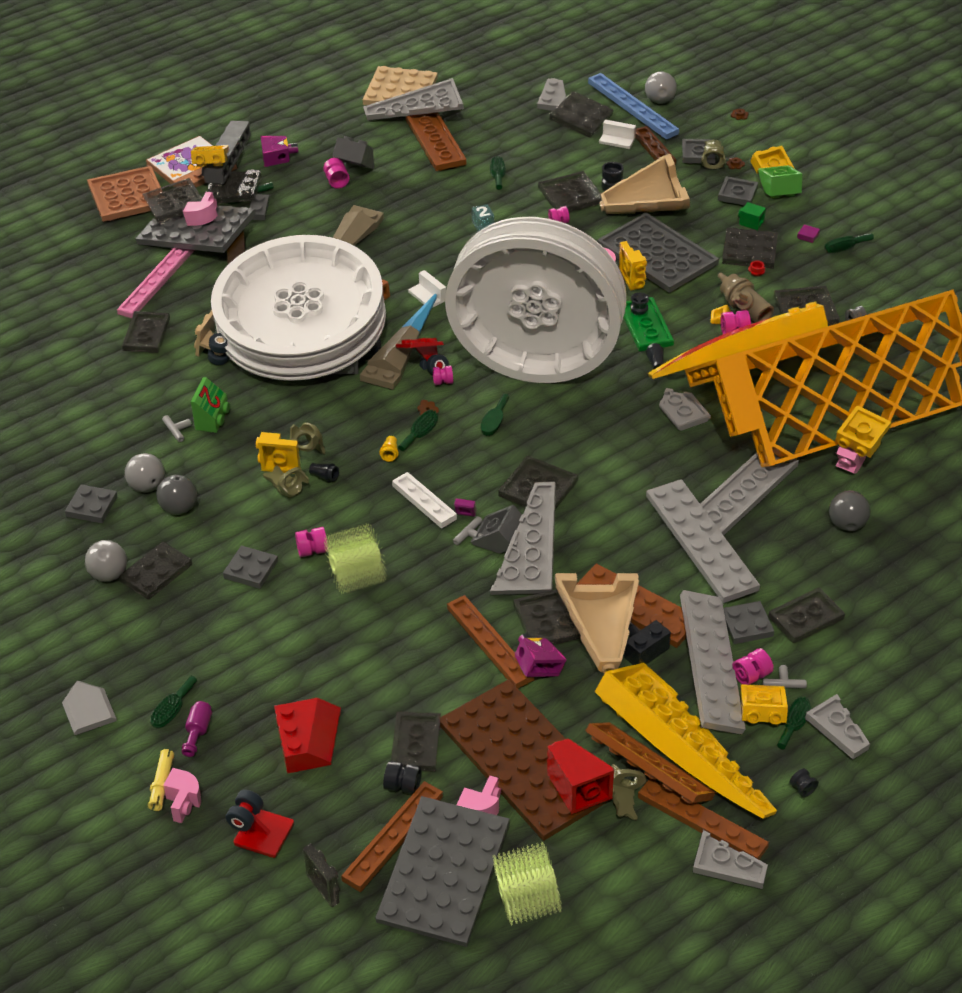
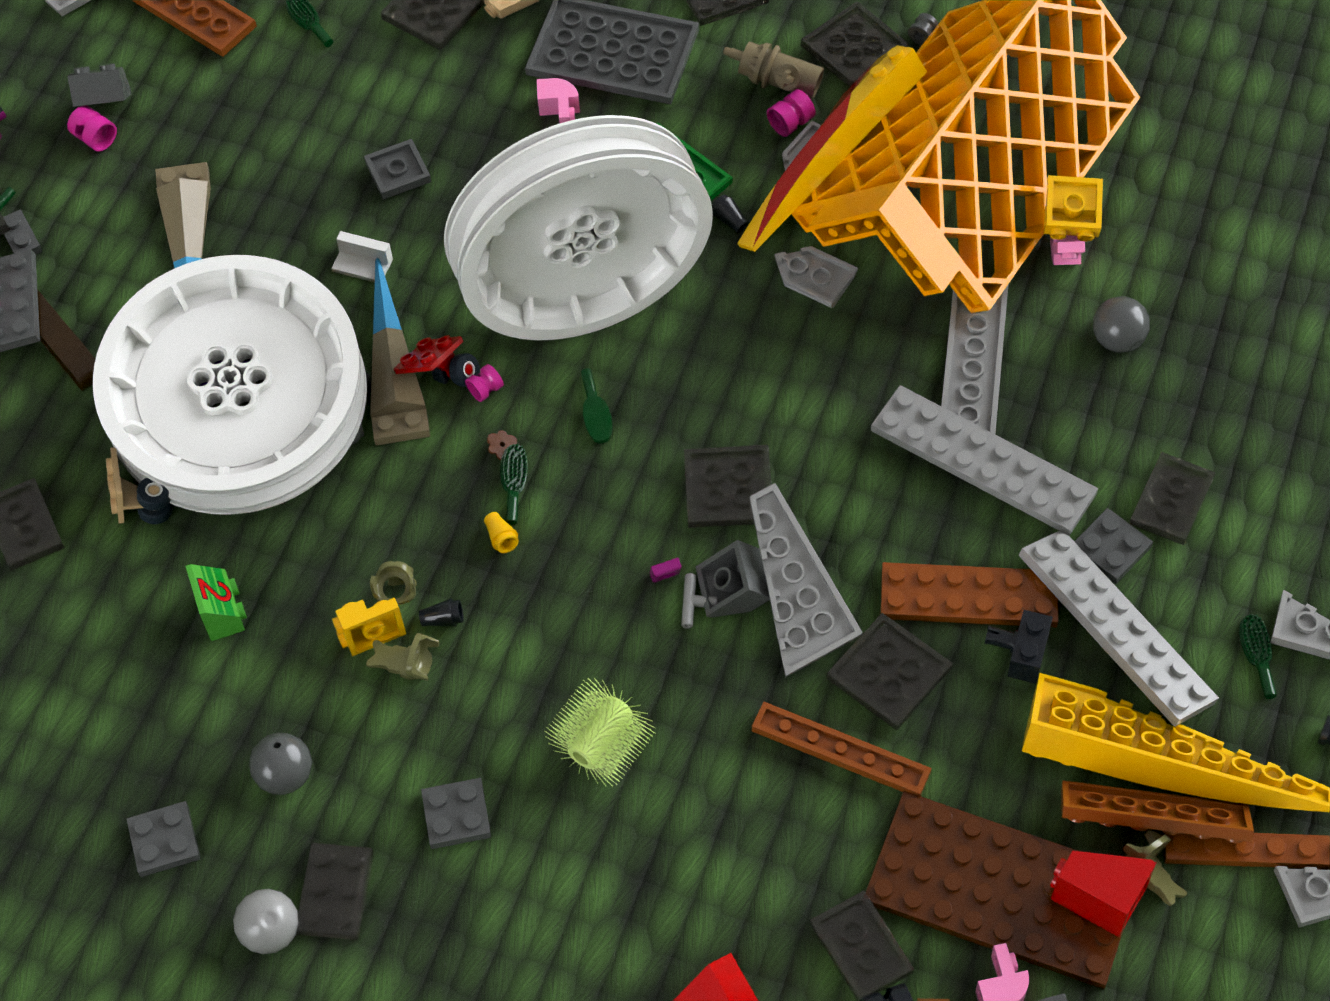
camera: 30 degrees left, 15 degrees up
light grey piece [124,453,165,493] -> none
light grey piece [162,415,192,442] -> none
dark pink wheel [295,527,328,558] -> none
white plate [392,472,457,529] -> none
clear light blue brick [472,204,494,232] -> none
magenta torso [515,633,567,677] -> none
dark pink wheel [548,206,569,223] -> none
tan cone [555,573,639,674] -> none
yellow plate [619,241,647,291] -> none
yellow slope [710,305,732,324] -> none
dark pink wheel [732,648,774,685] -> none
yellow plate [740,684,788,725] -> none
red plate [748,261,765,276] -> none
light grey piece [763,665,807,688] -> none

